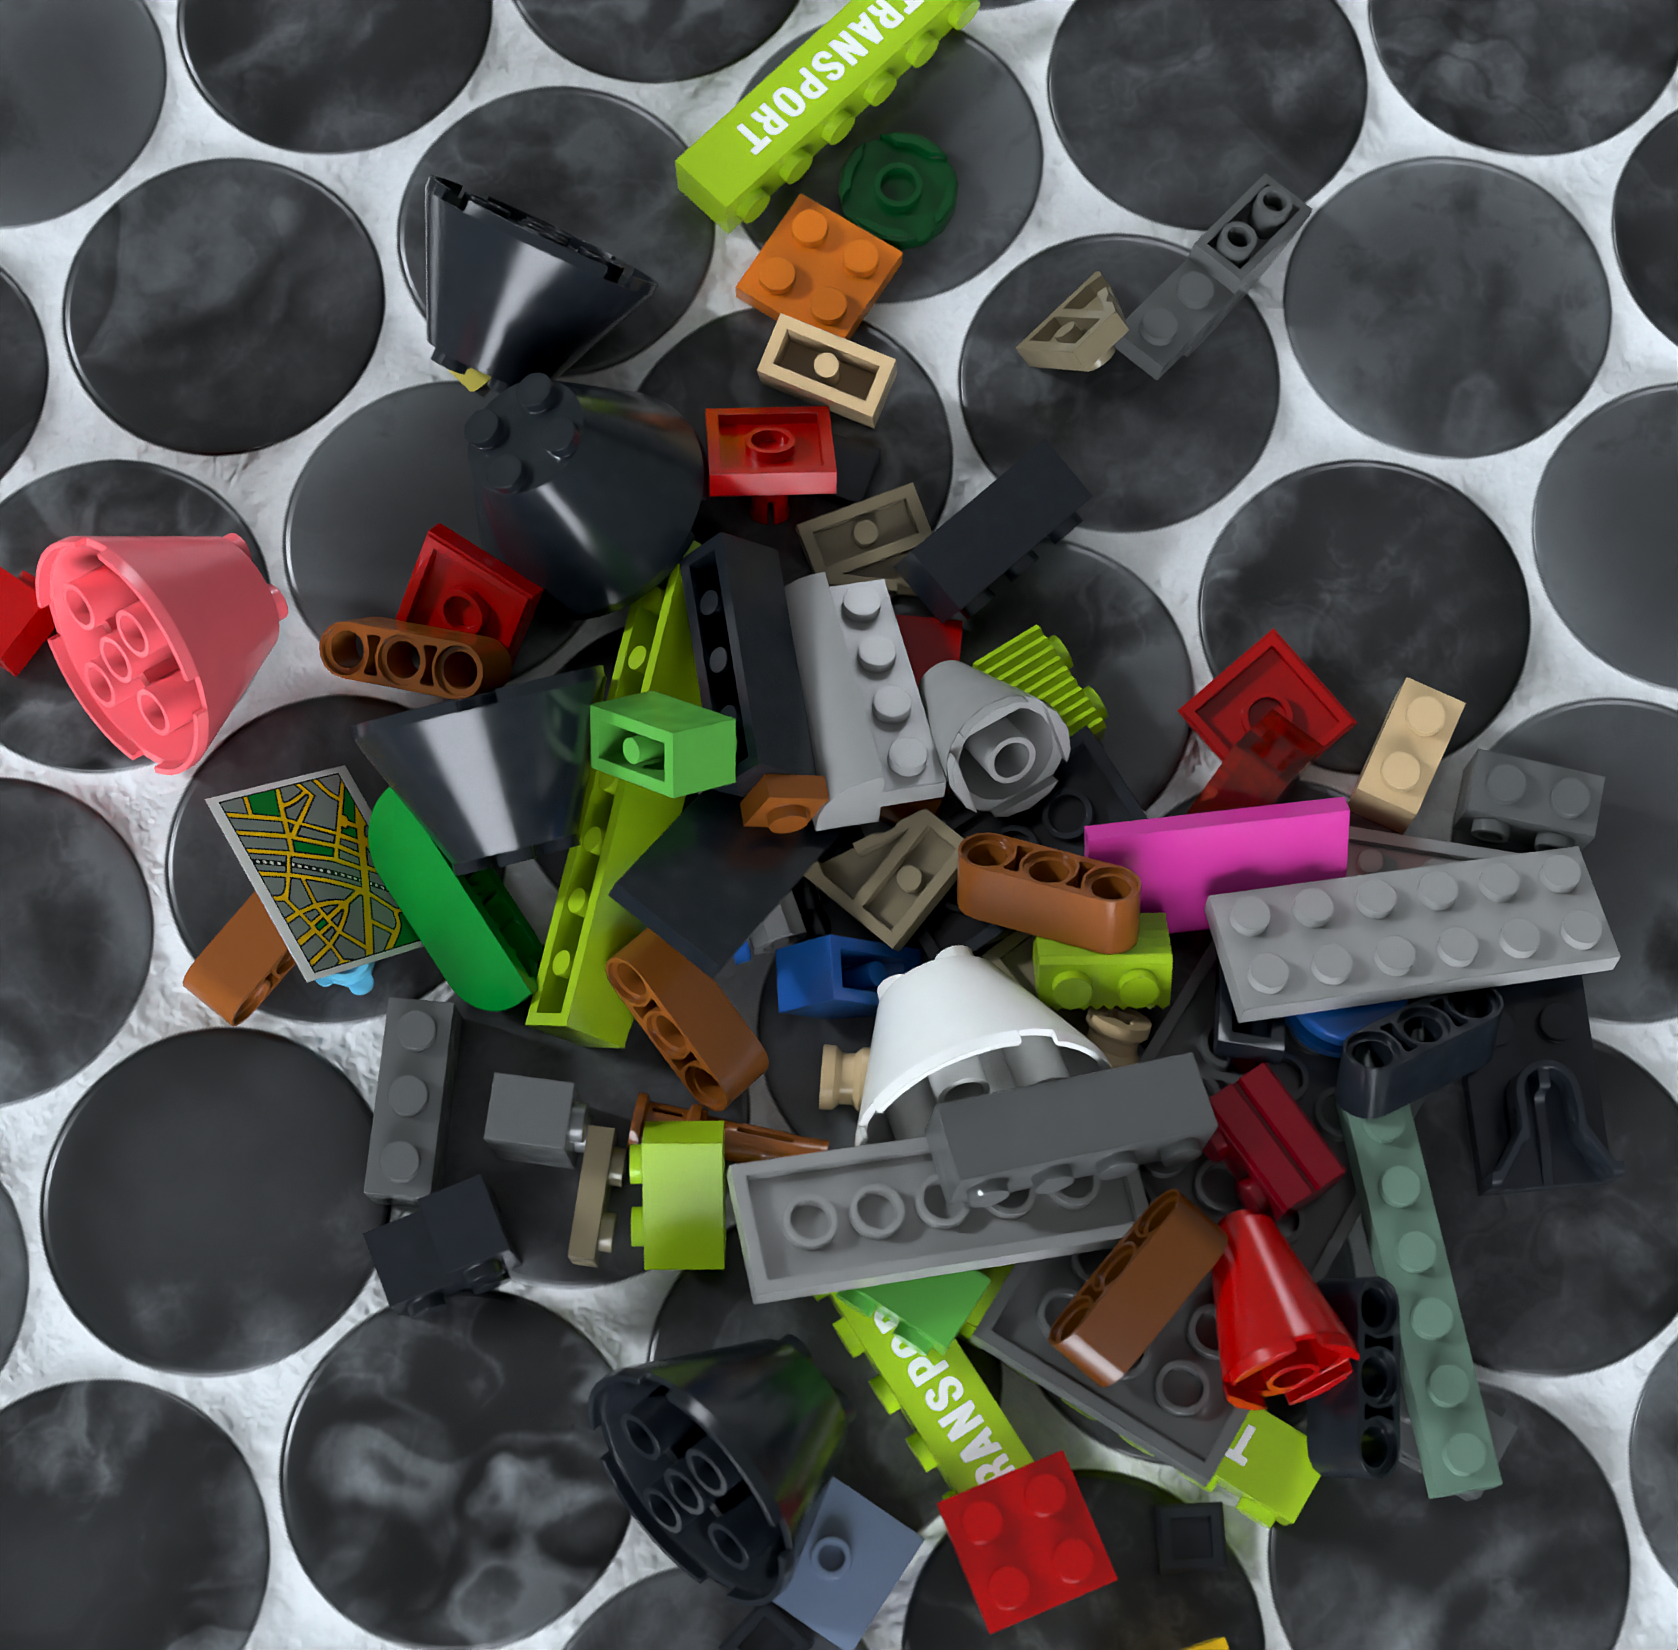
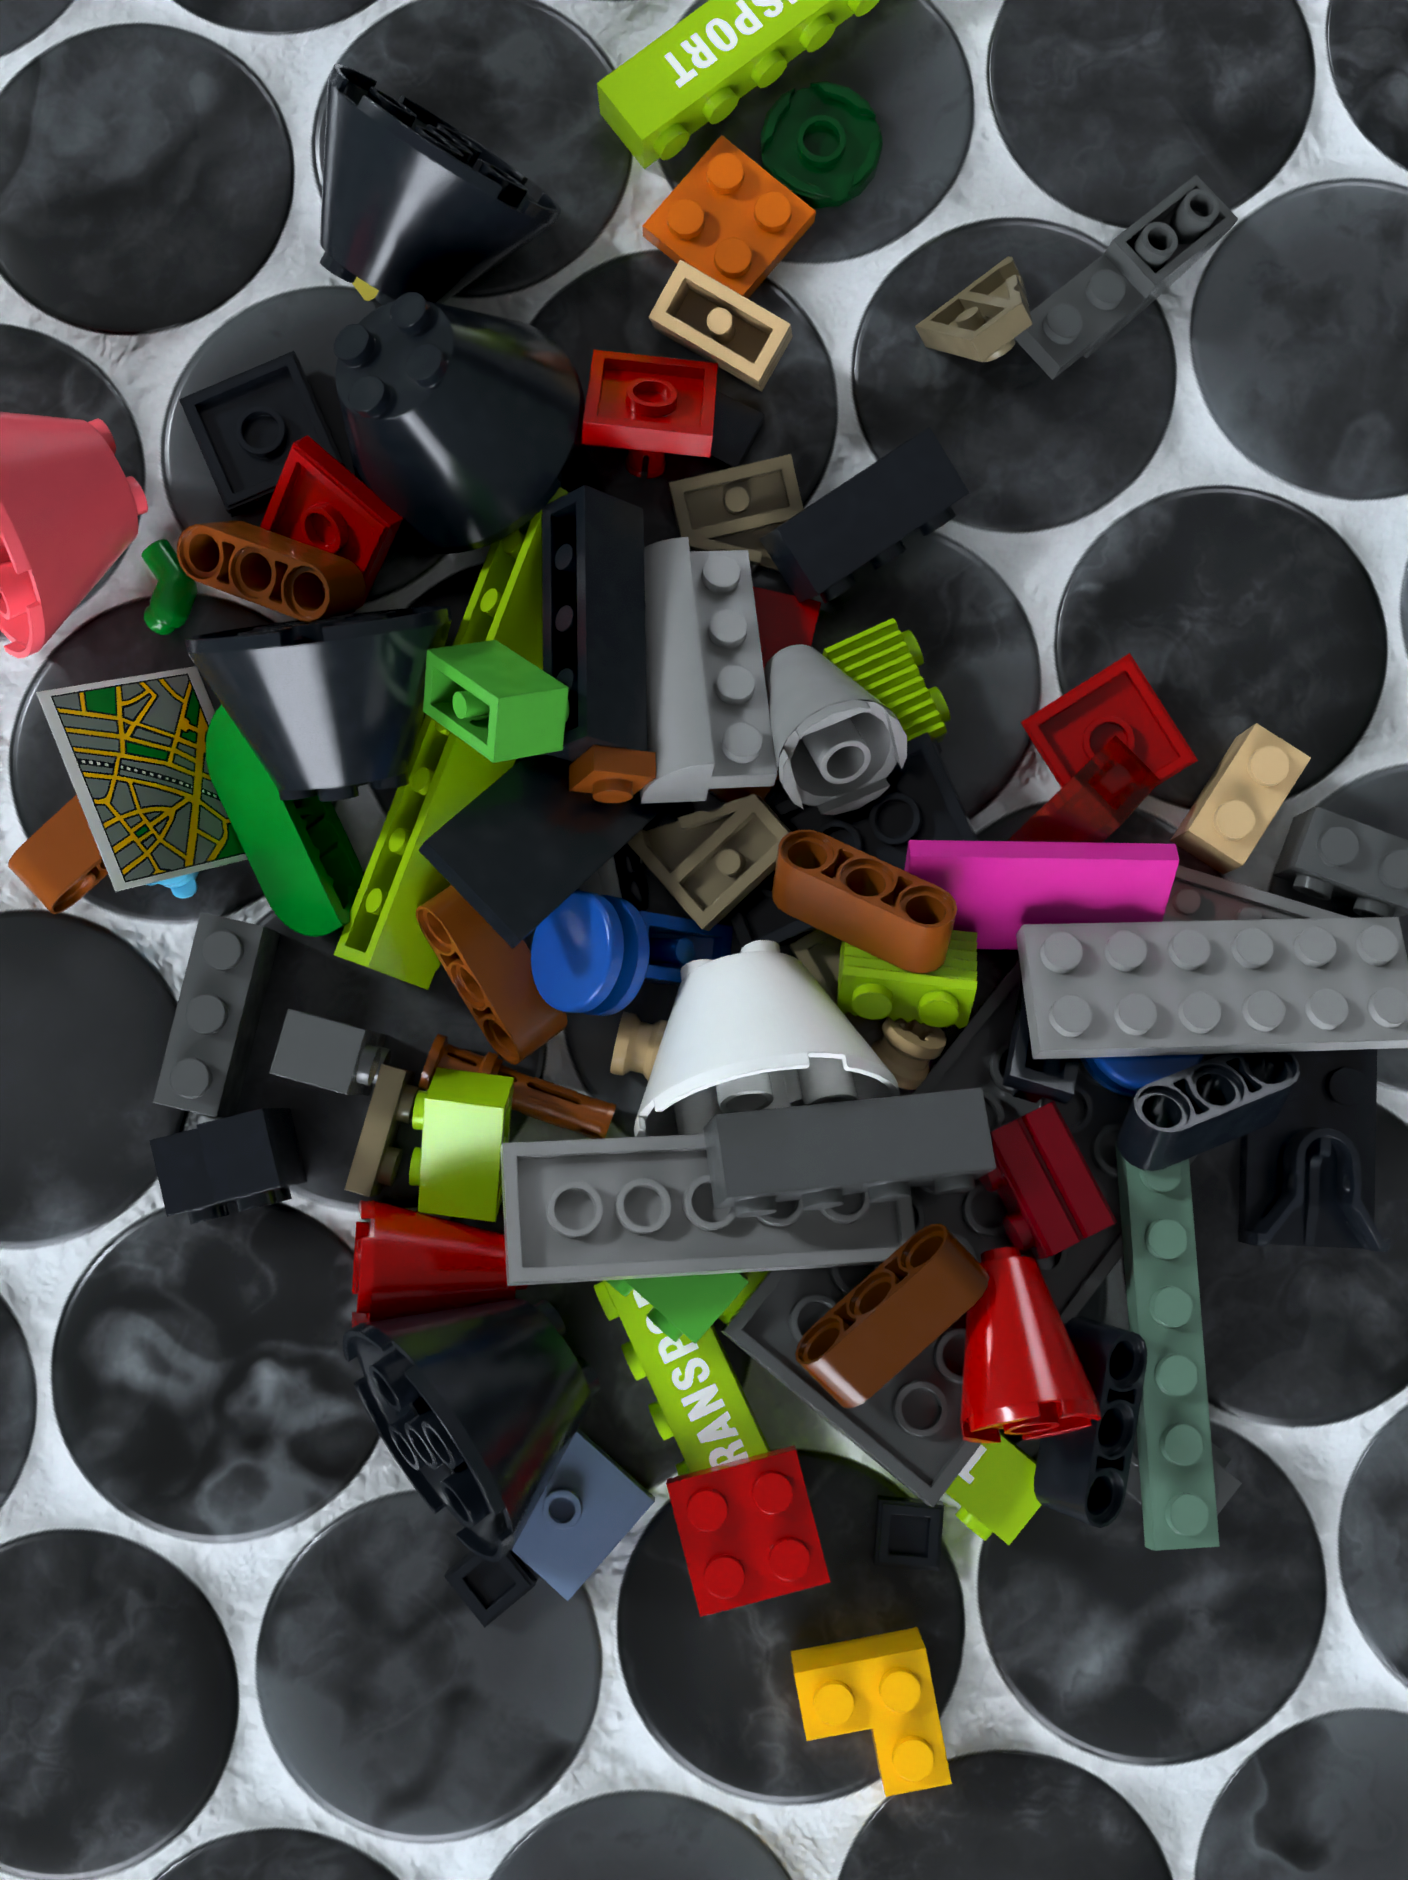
camera: 10 degrees right, 10 degrees up
none -> green arm [141,539,198,635]
none -> black plate [179,351,346,517]
none -> red cone [352,1200,527,1328]
none -> blue head [531,890,650,1016]

